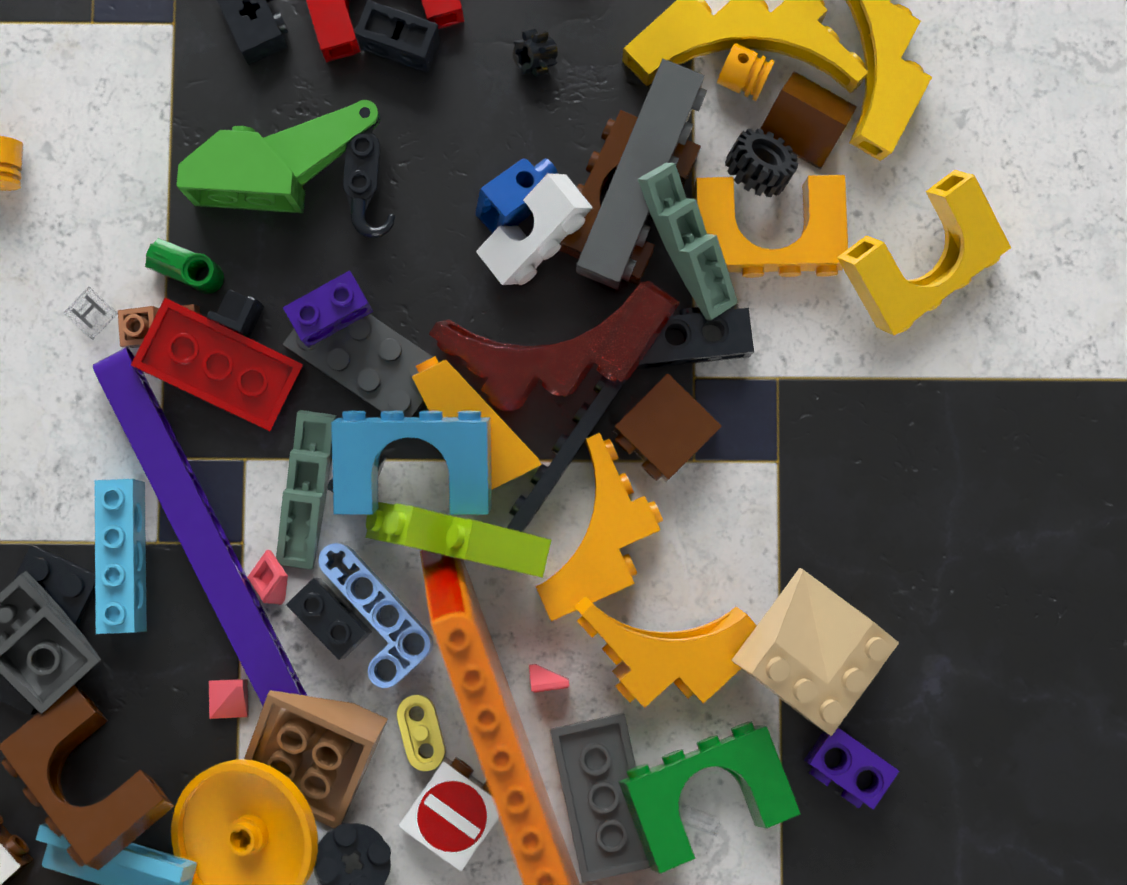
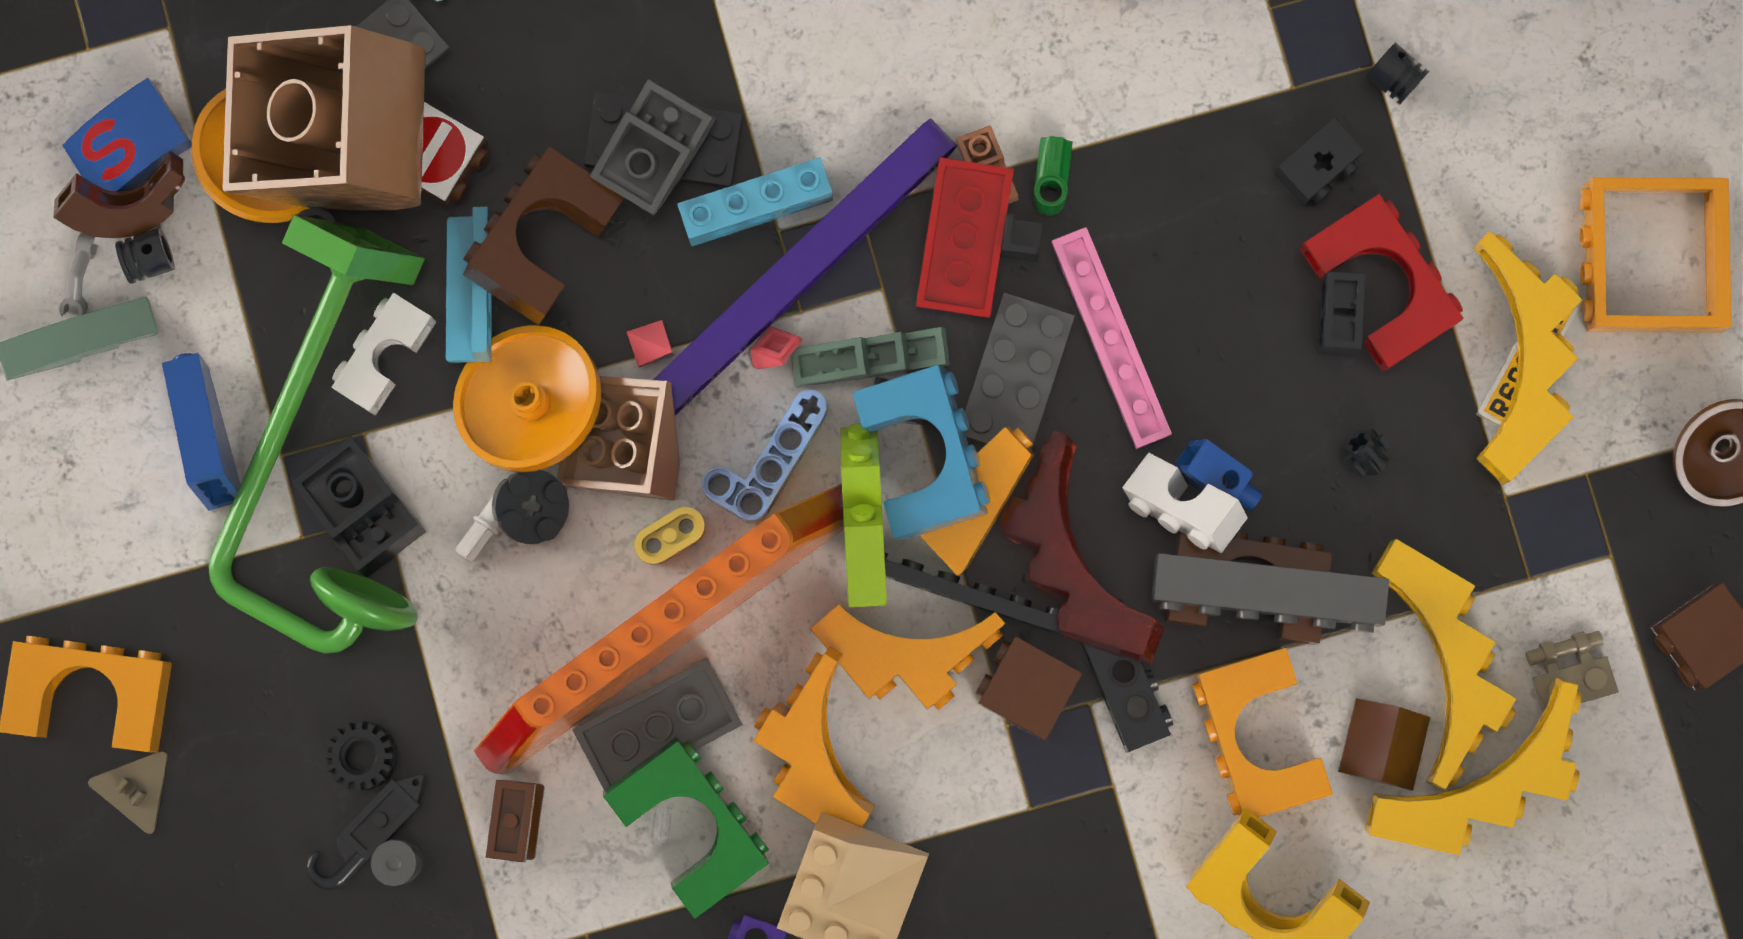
camera: 80 degrees right, 0 degrees up
clear tile [63,286,118,340] -> none
bright green slope [176,100,395,238] -> none
dark purple brick [283,270,374,348] -> none
black brick [286,578,372,660] -> none
piece [398,757,499,872] -> none
coral slope [529,664,570,693] -> none
sand green slope [638,163,738,320] -> none
light orange piece [717,43,775,101] -> none
black tyre [725,128,798,197] -> none
none -> bright pink plate [1051,227,1172,450]

